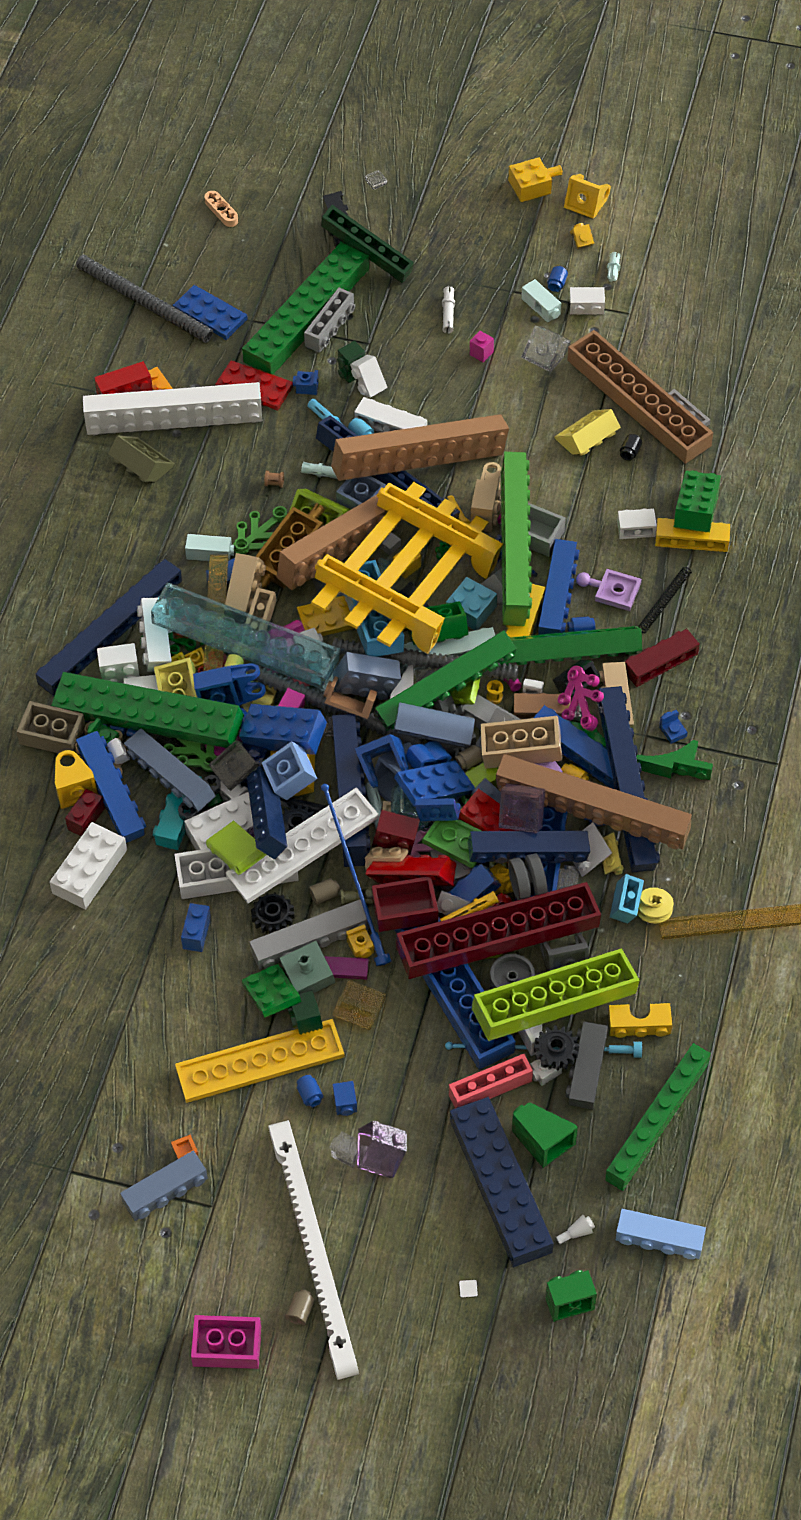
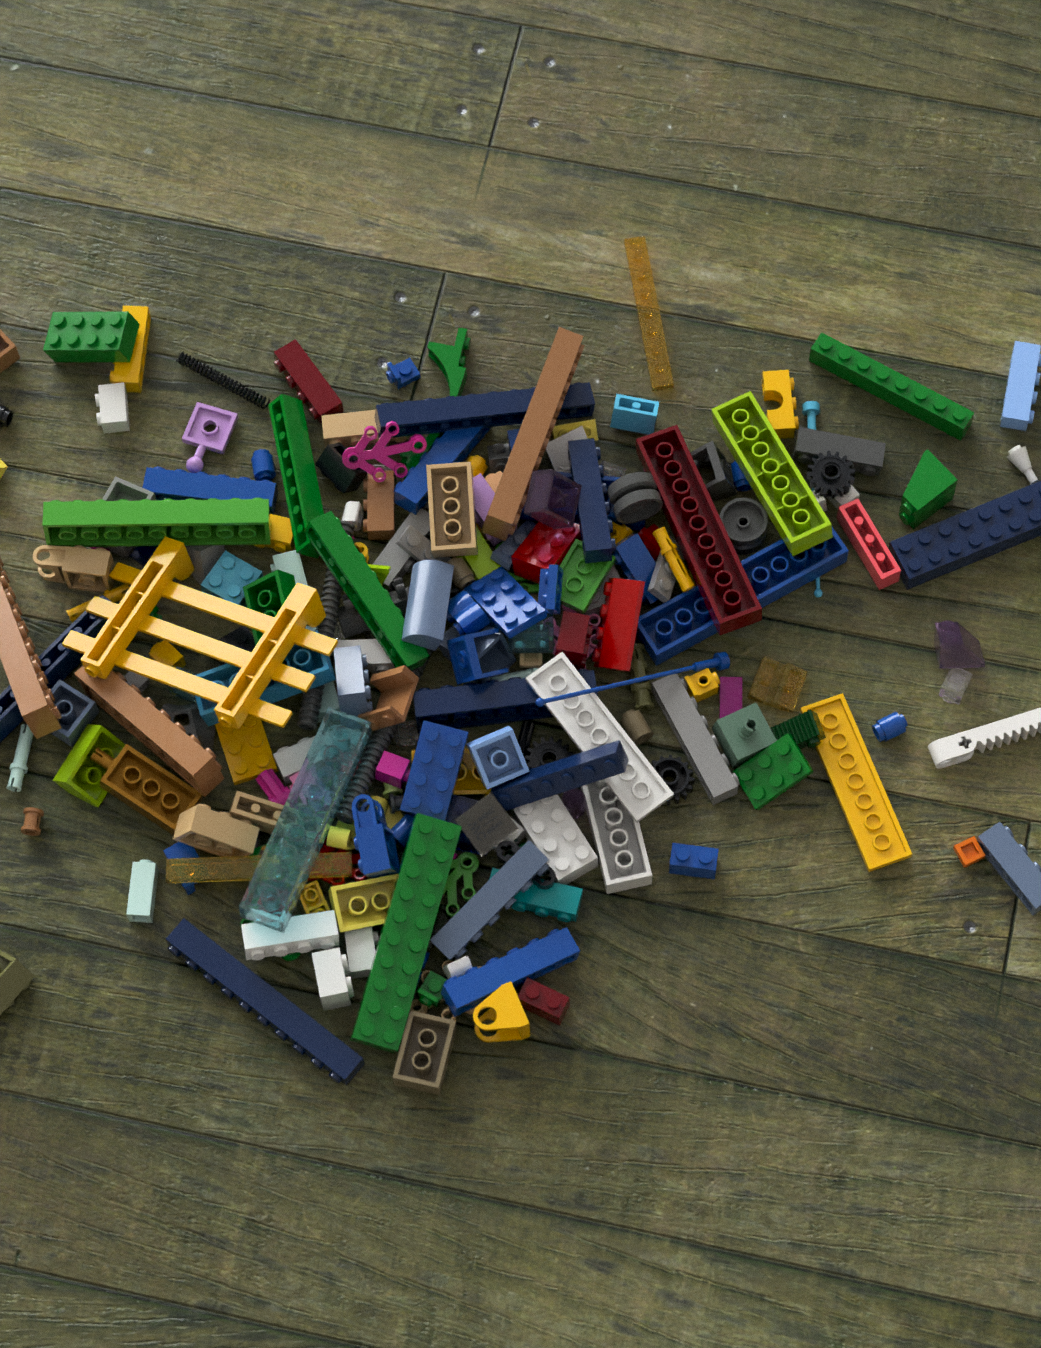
camera: 90 degrees left, 10 degrees up
white brick [50,822,127,910] -> none
lime piece [206,820,266,875] -> none
bright green plant [233,506,287,554] -> none
blue brick [333,1081,357,1116] -> none
tan bracket [365,847,408,879] -> none
dark red piece [372,876,438,932] -> none
light yellow piece [638,888,674,924] -> none

